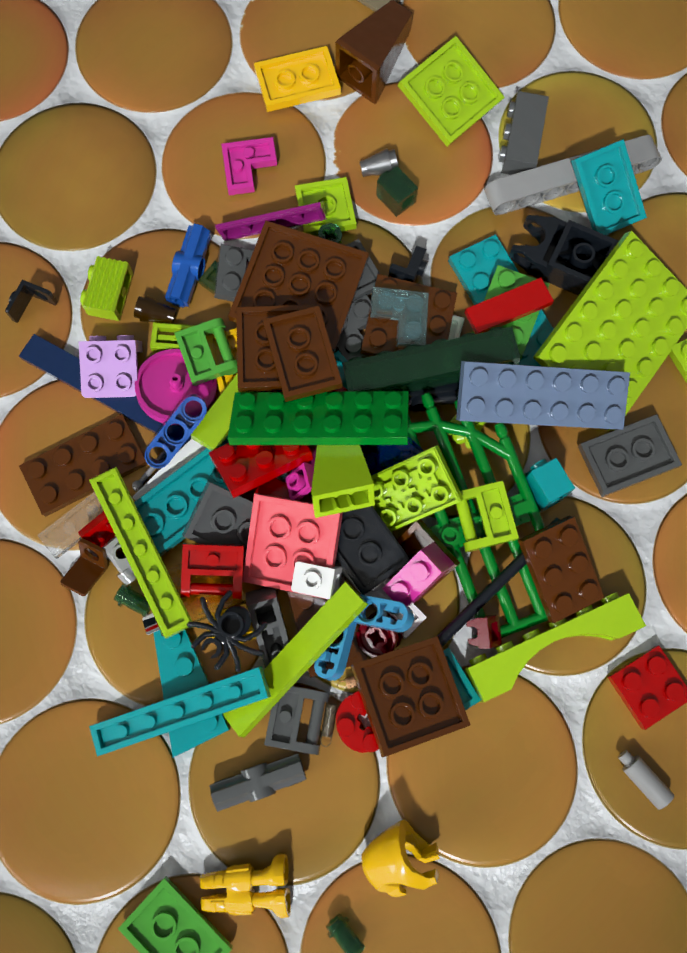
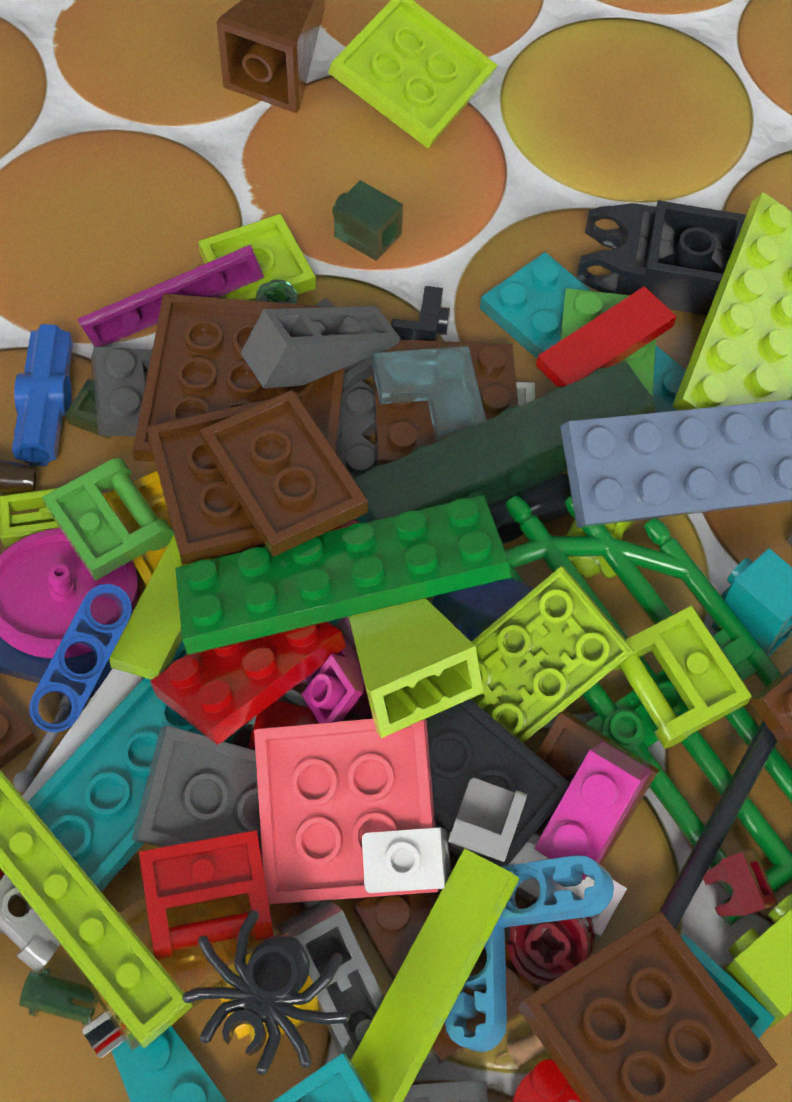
camera: 15 degrees left, 15 degrees down
dark pink plate [221,137,277,195] -> none
yellow plate [254,46,341,112] -> none
flat silver cone [359,148,399,177] -> none
light grey beam [484,135,662,215] -> none
dark grey brick [499,91,549,175] -> none
teal plate [571,139,647,235] -> none
none -> dark grey slope [241,306,400,388]
none -> light grey panel [448,778,528,863]

